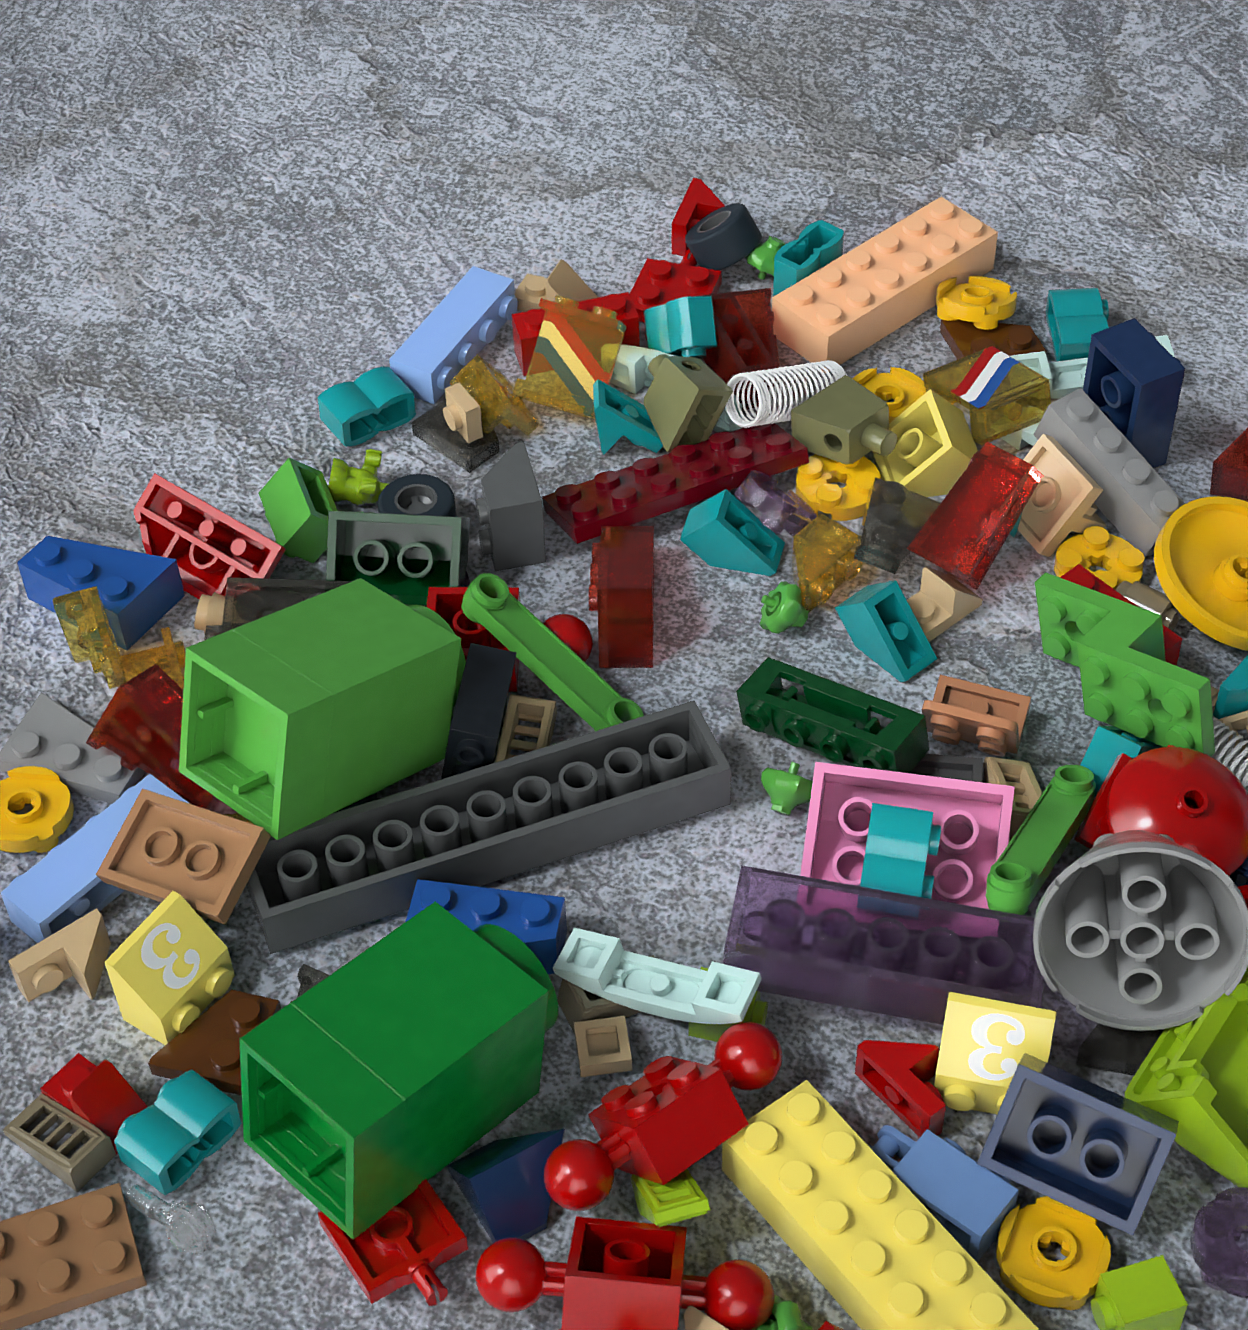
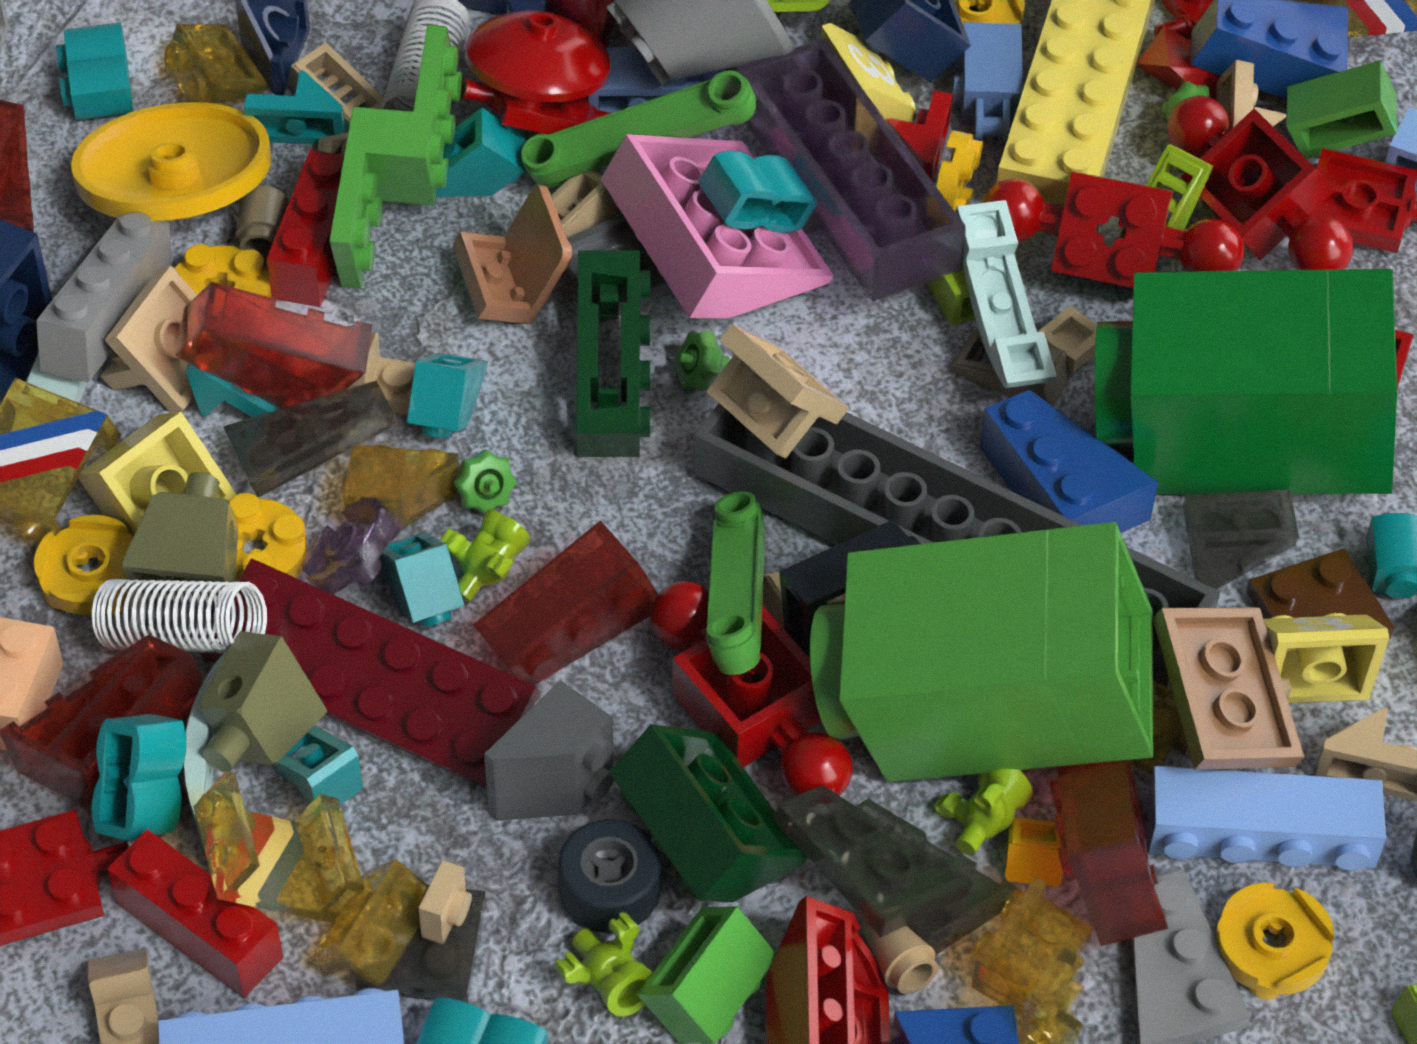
camera: 130 degrees left, 5 degrees up
none -> lime piece [440,509,531,603]
none -> tan bracket [706,324,849,458]
none -> yellow plate [931,130,983,232]

